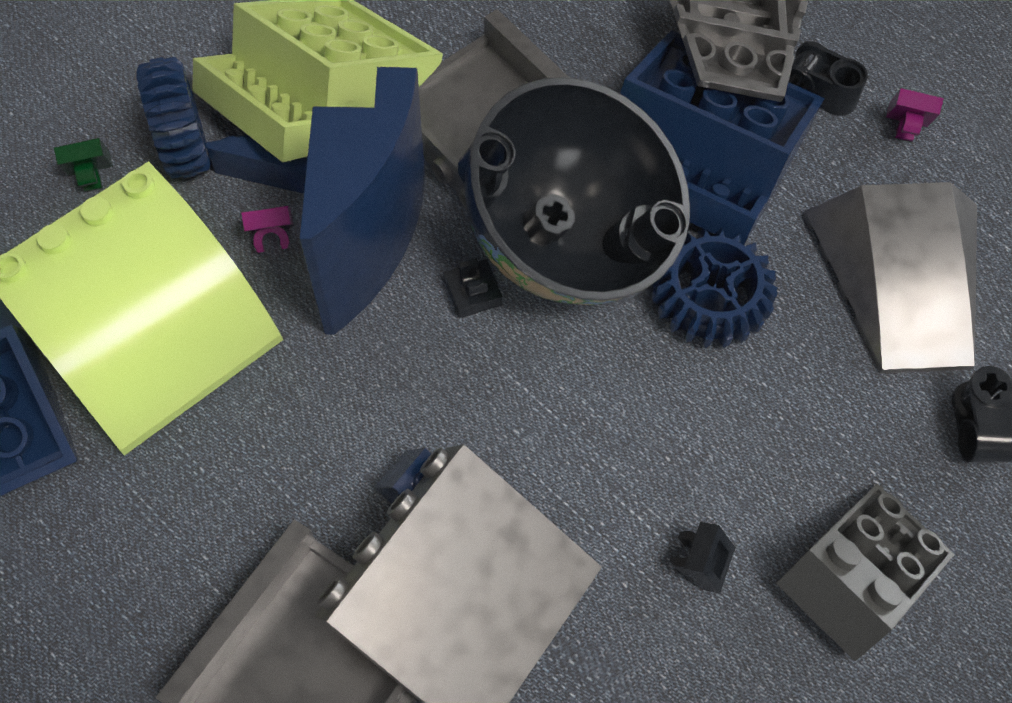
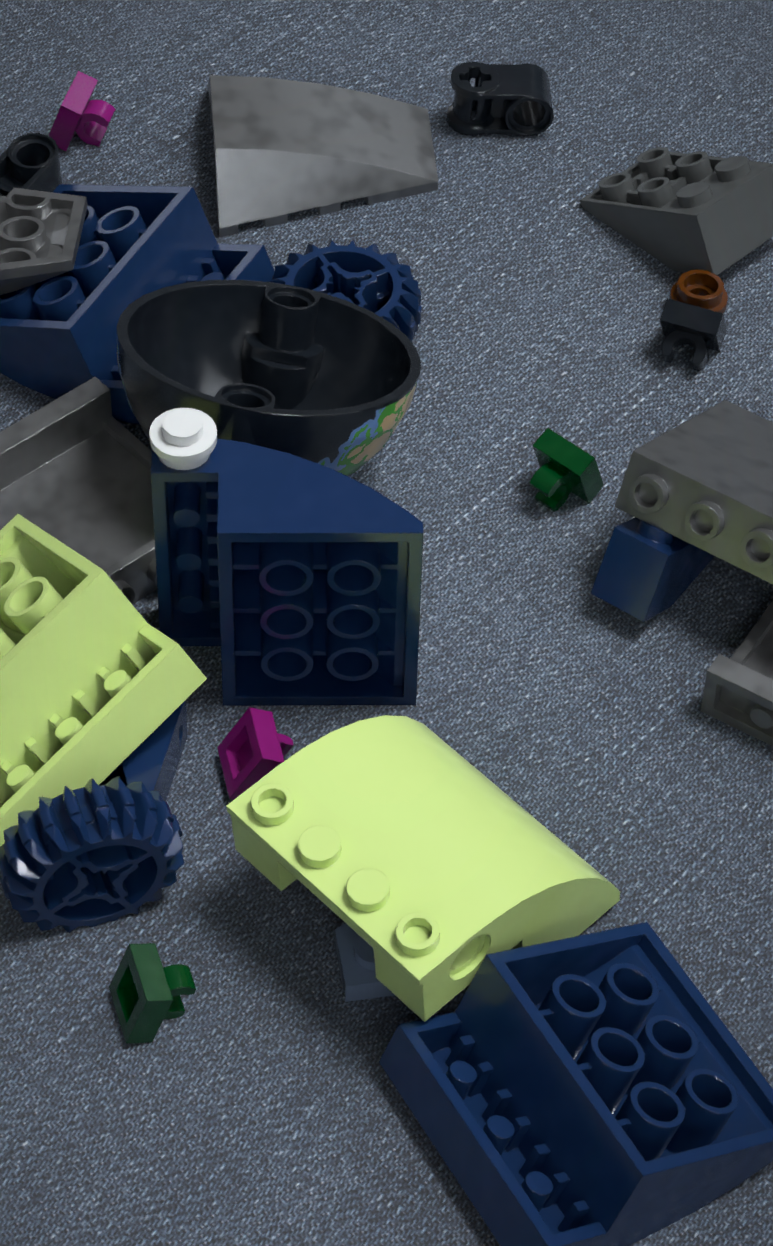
camera: 90 degrees left, 15 degrees down
none -> white plate [149,408,217,470]
none -> dark green tile [529,428,604,512]
none -> reddish brown plate [670,270,728,313]

